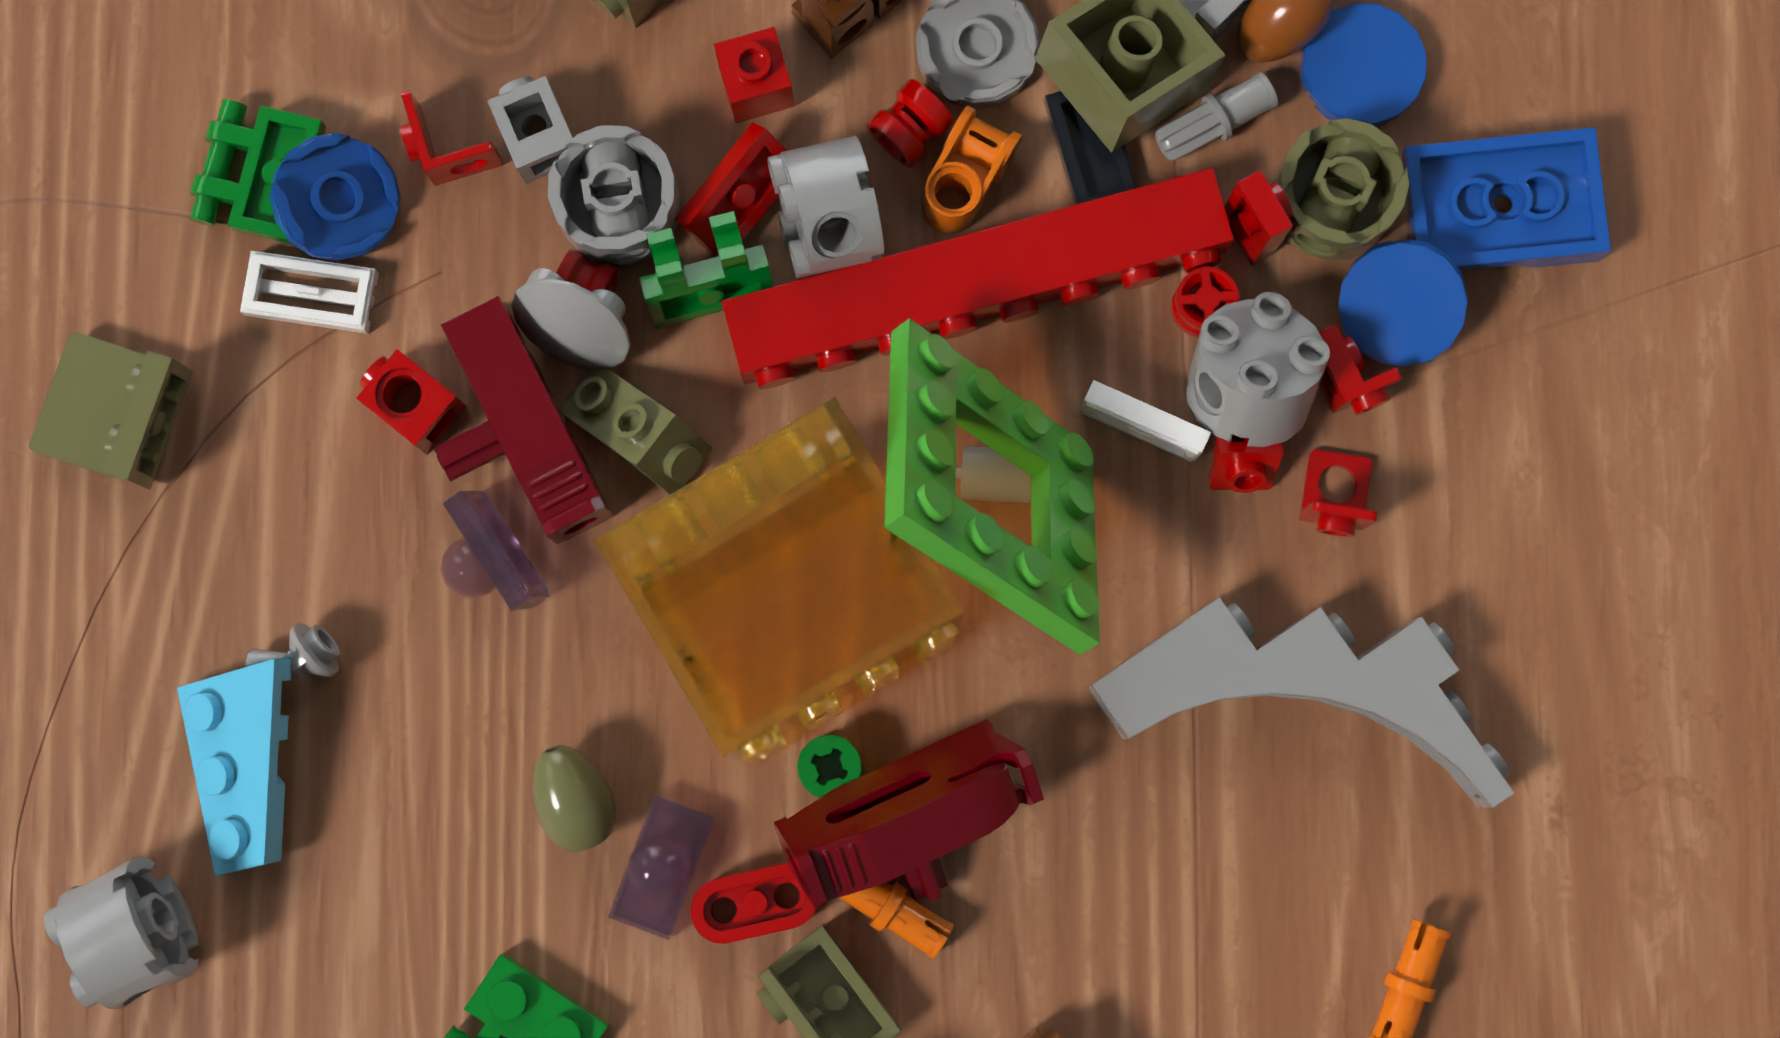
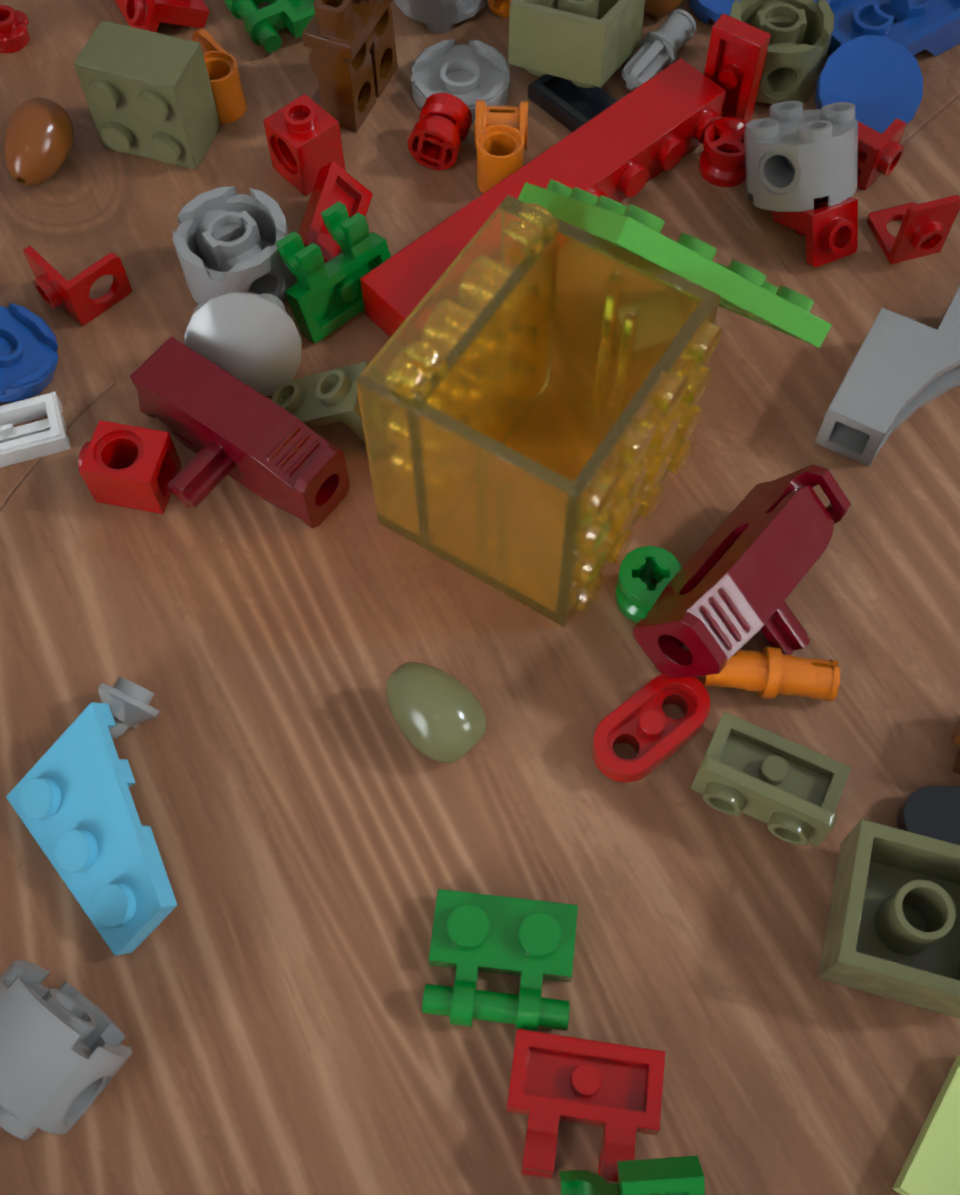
camera: 25 degrees left, 20 degrees down
tile [441,491,549,611] -> none
light grey brick [487,76,573,184] -> none
clear purple tile [608,795,716,940] -> none
light grey brick [767,136,884,279] -> none
white tile [1080,380,1211,462] -> none

